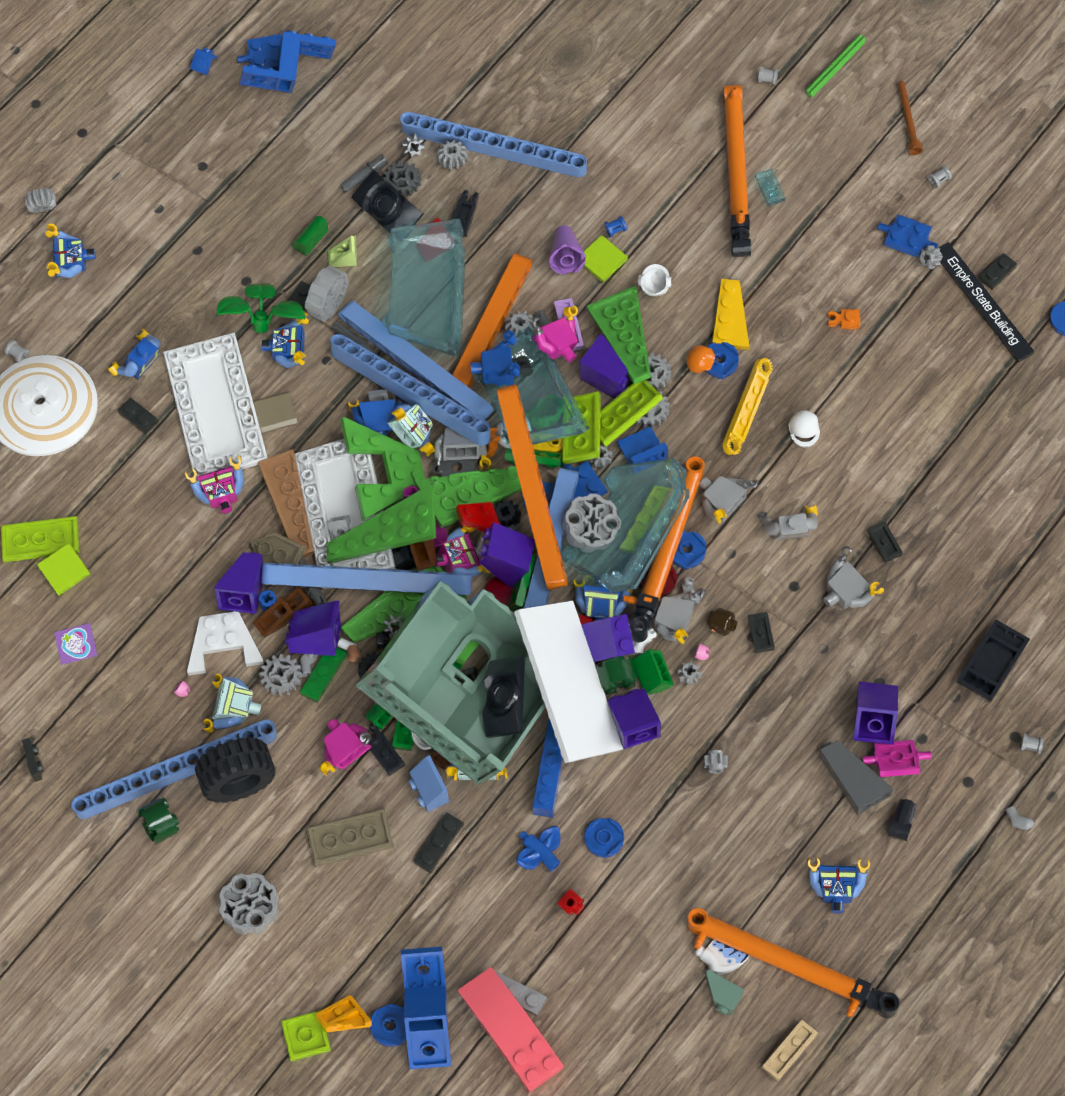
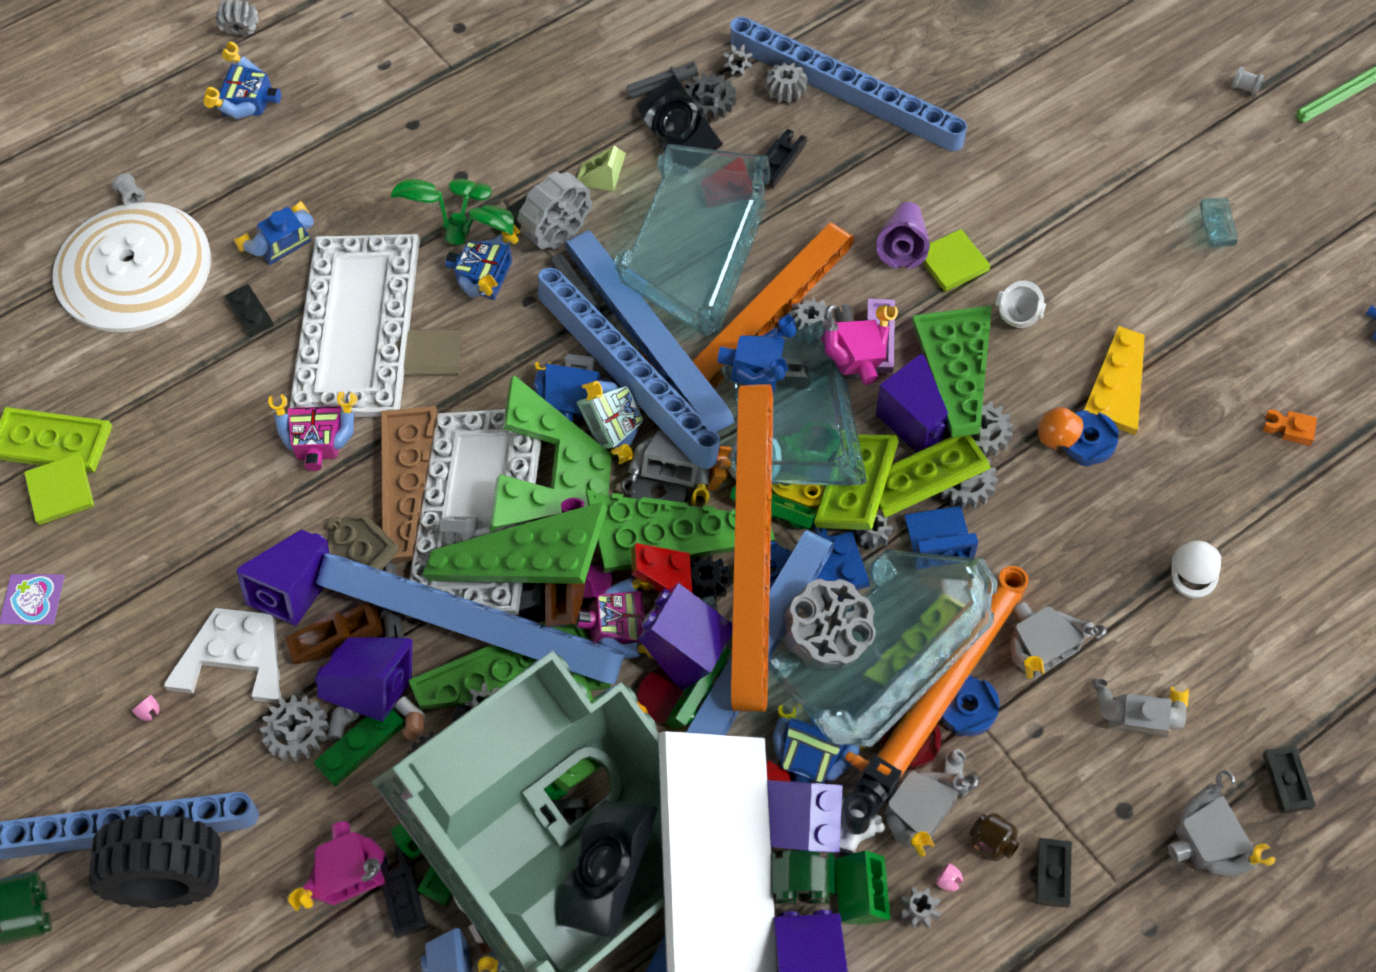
camera: 15 degrees right, 5 degrees down
torso [203,673,261,733] -> none
blue bush [259,590,277,612] -> none
green brick [292,216,329,256] -> none
blue bush [604,216,627,237] -> none
yellow plate [723,358,773,455] -> none
orange piece [724,85,751,257] -> none

